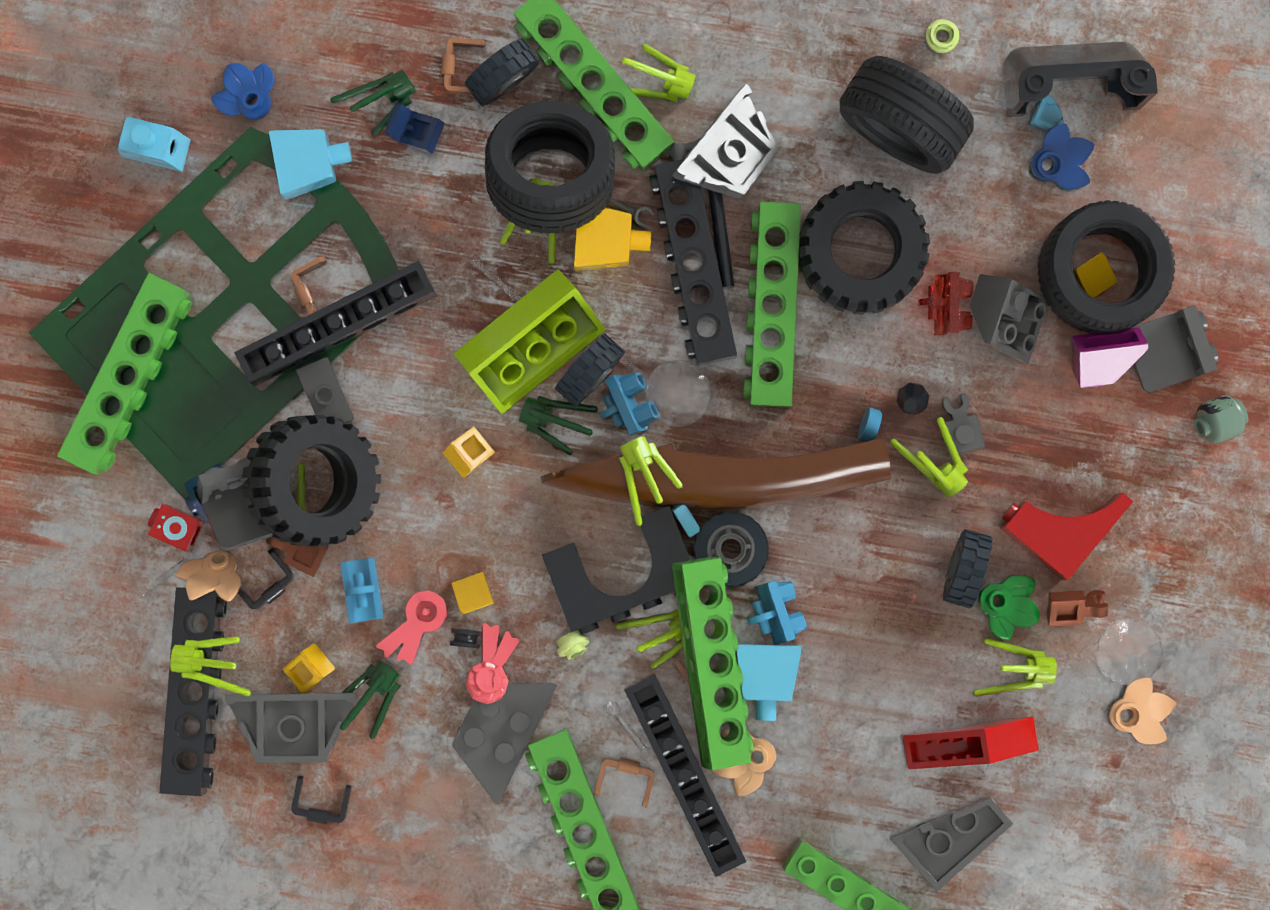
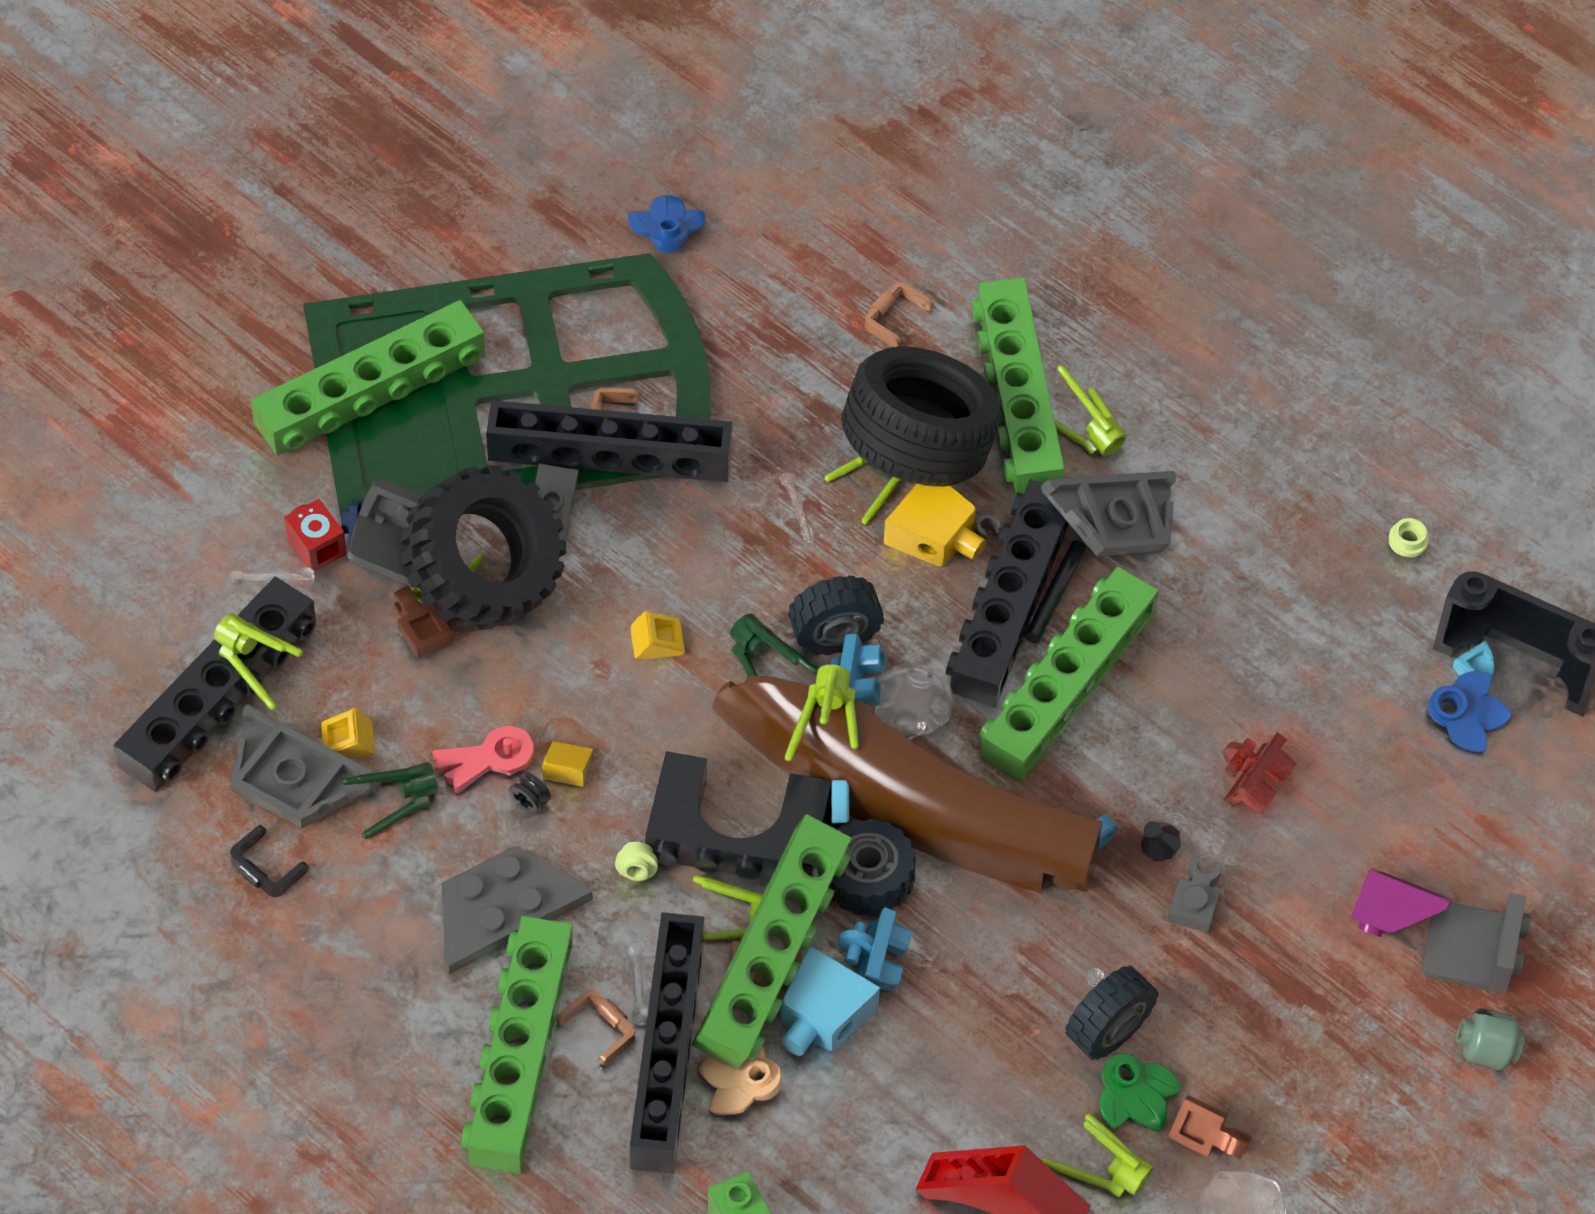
camera: 30 degrees right, 30 degrees down
medium azure torso [118,117,191,172] -> none
light nougat plate [176,551,241,602] -> none
black piece [238,548,294,609] -> none
medium azure torso [269,129,352,200] -> none
dark green plant [330,69,416,136] -> none
dark azure hips [340,557,384,623] -> none
dark blue bracket [385,103,445,154] -> none
lime slope [453,269,606,414] -> none
black wheel [464,38,540,106] -> none
coral piece [465,623,520,704] -> none
black tyre [798,181,930,315] -> none
black tyre [839,56,974,174] -> none
lime plant [890,417,968,498] -> none
dark grey slope [969,274,1048,364] -> none
red arch [1000,493,1133,580] -> none
black tyre [1038,200,1175,334] -> none
yellow slope [1073,252,1118,298] -> none

